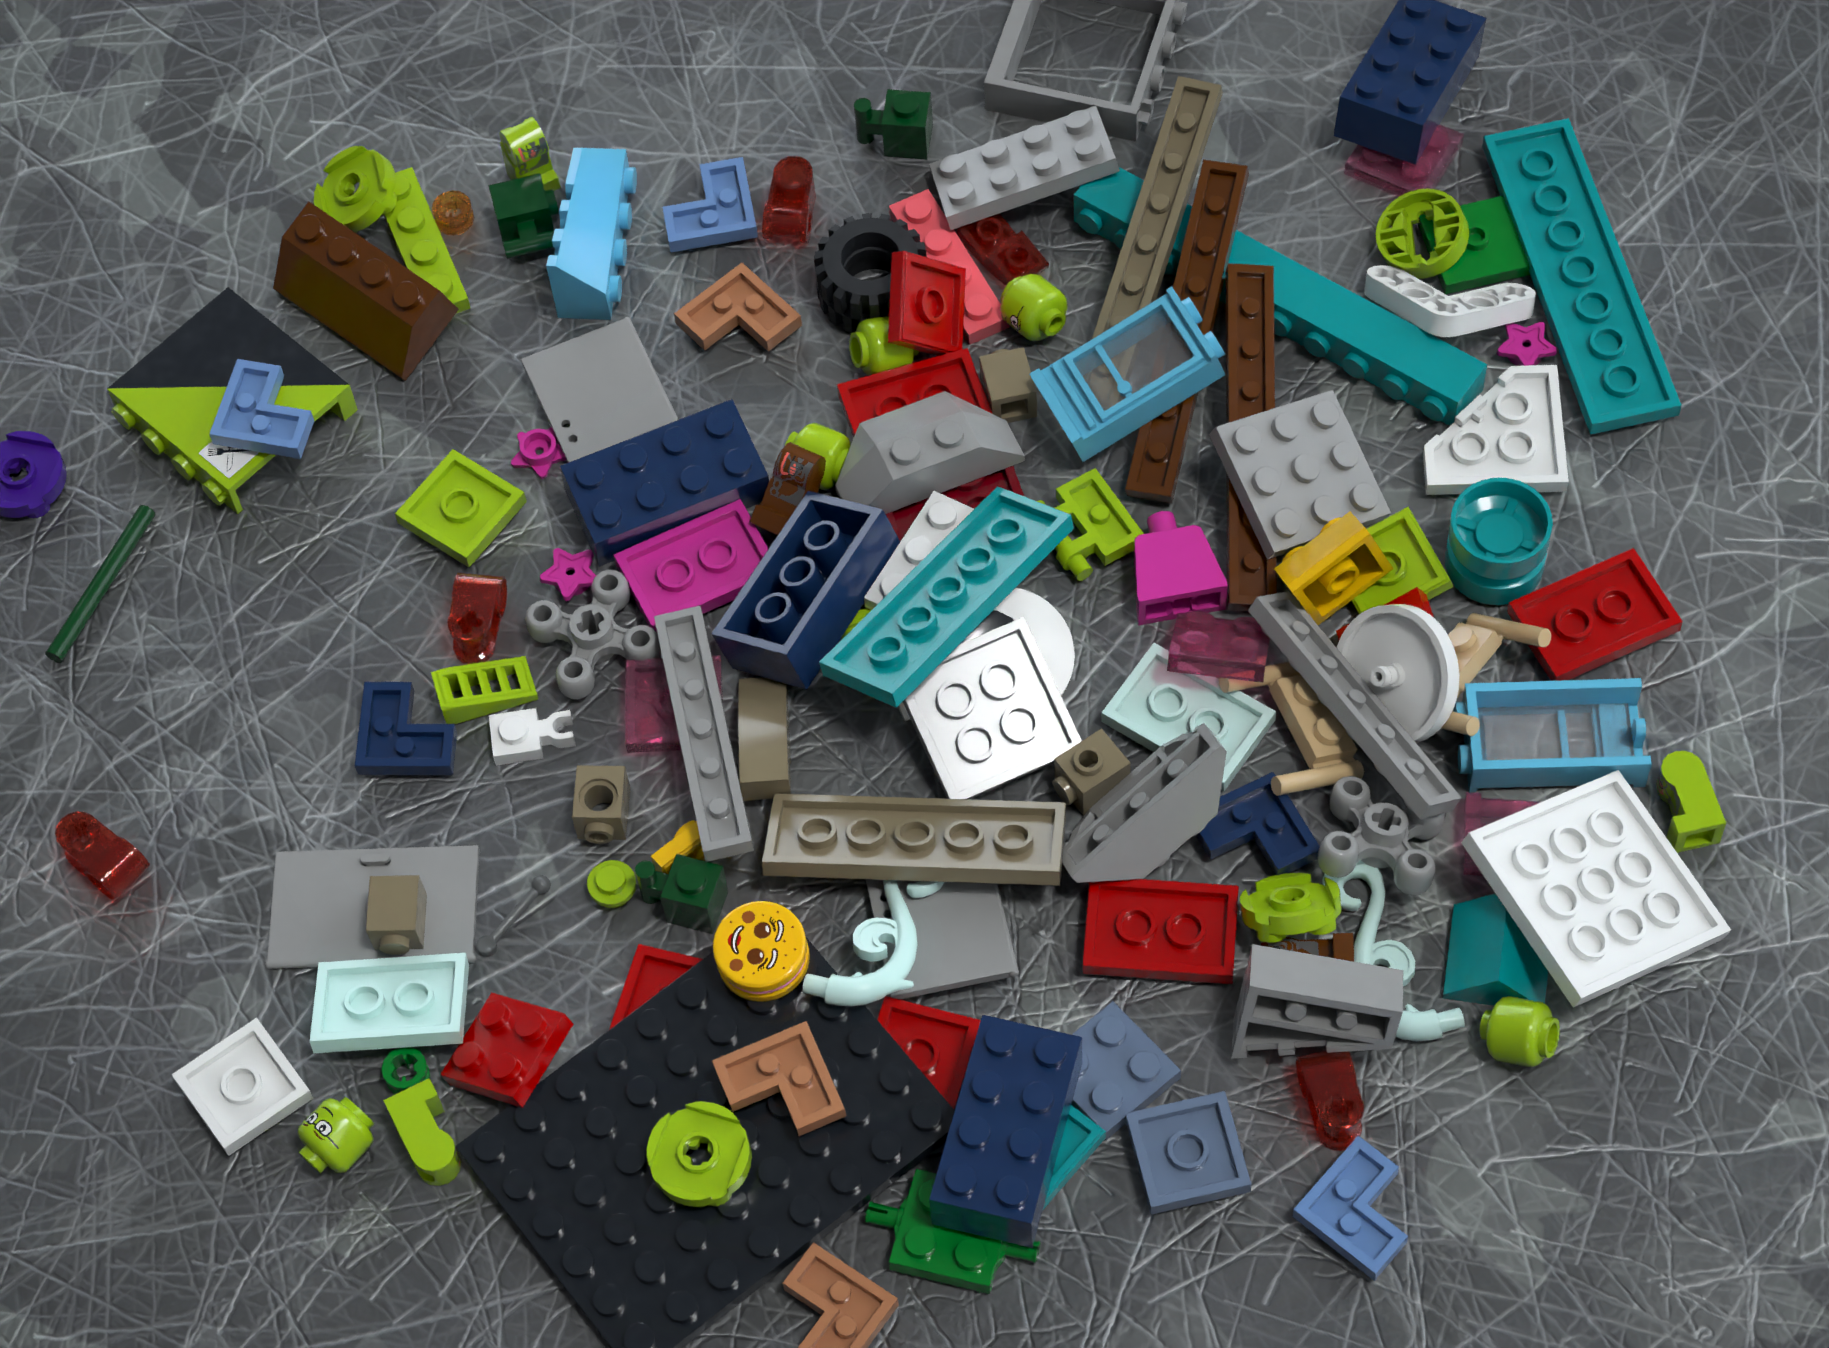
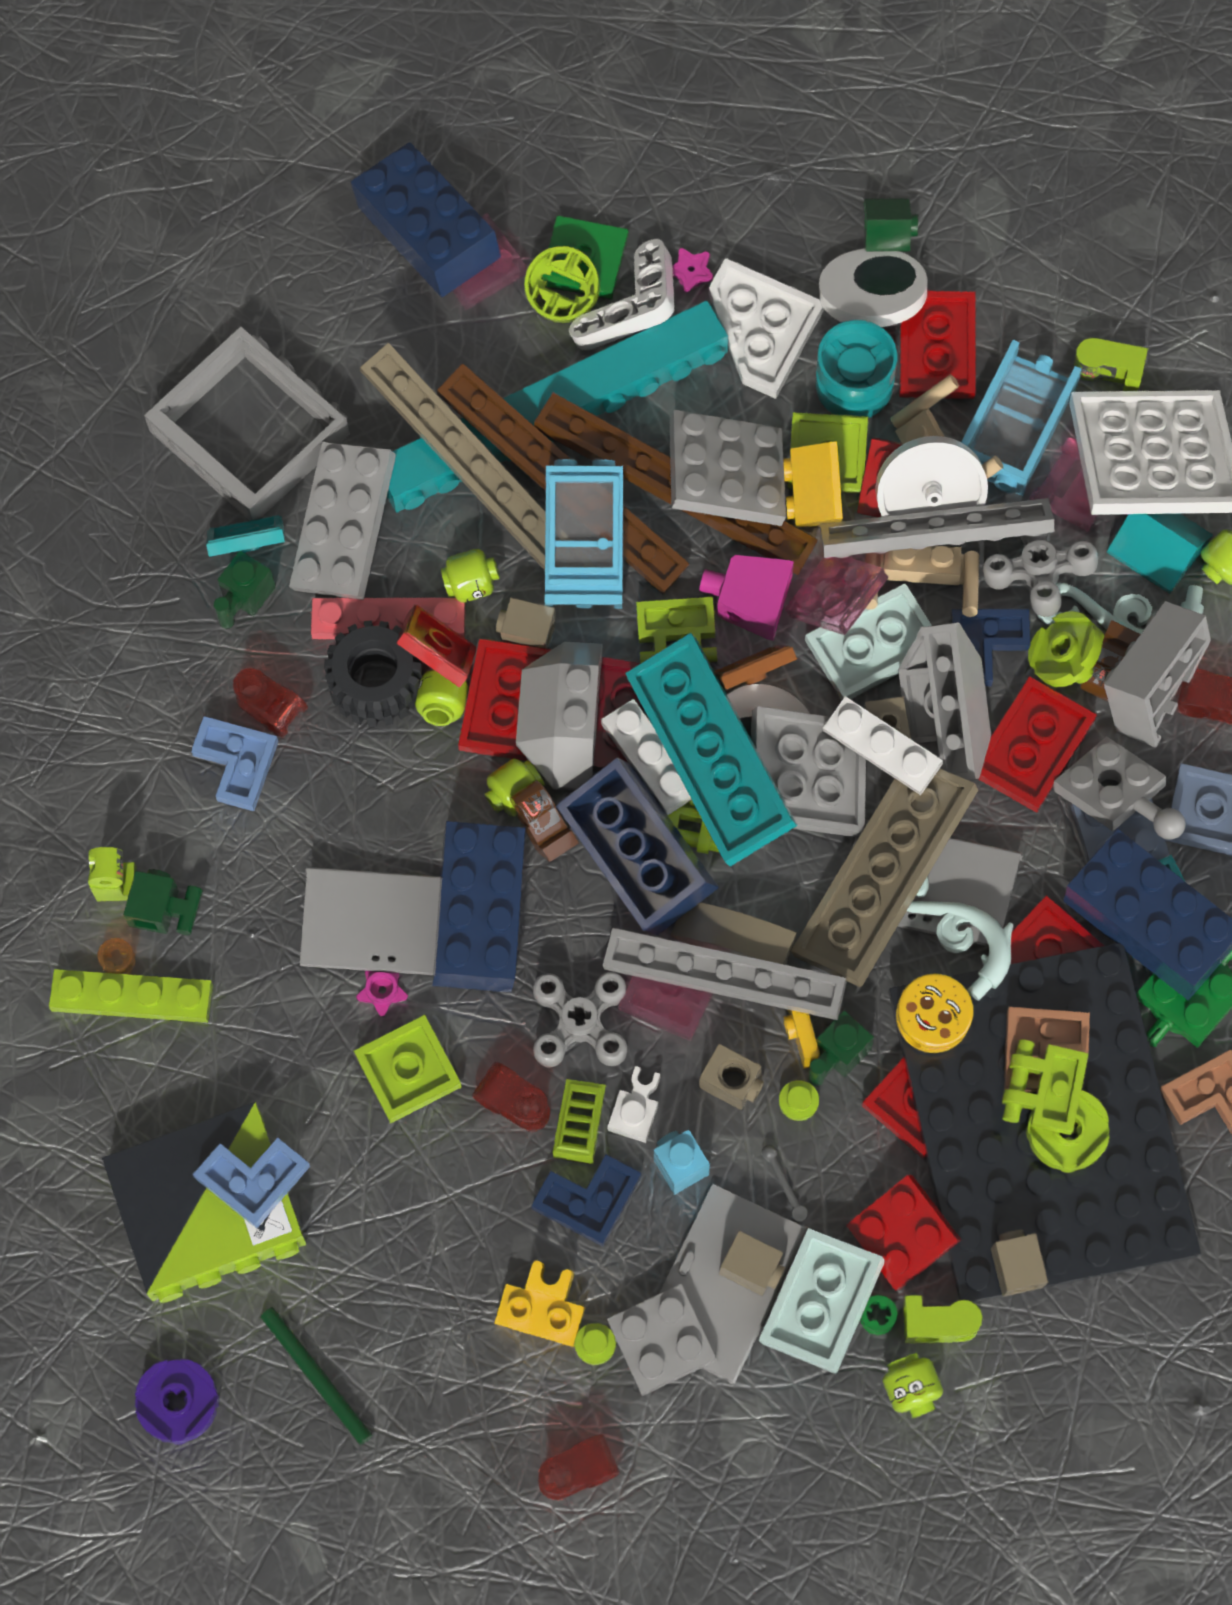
camera: 65 degrees left, 10 degrees up
white plate [172,1017,313,1156] -> none
reddish brown slope [273,202,459,381] -> none
lime plate [314,146,397,233] -> none
dark pink plate [540,548,596,601] -> none
medium azure wedge [546,148,637,320] -> none
dark pink plate [614,499,768,633] -> none
nougat plate [674,263,802,351] -> none
clear red slope [956,213,1049,286] -> none
teal plate [1482,118,1682,435] -> none
none -> teal plate [206,515,285,557]
none -> yellow plate [494,1260,586,1347]
none -> lime plate [575,1323,616,1365]
none -> light grey plate [607,1284,717,1396]
none -> medium azure brick [654,1129,710,1195]
none -> dark orange plate [714,645,797,690]
none -> white piece [819,248,927,327]
none -> white plate [823,696,943,795]
none -> dark green brick [864,198,918,252]
none -> dark tan brick [991,1230,1048,1297]
none -> lime plate [1002,1040,1089,1135]
none -> light grey plate [1054,736,1186,840]

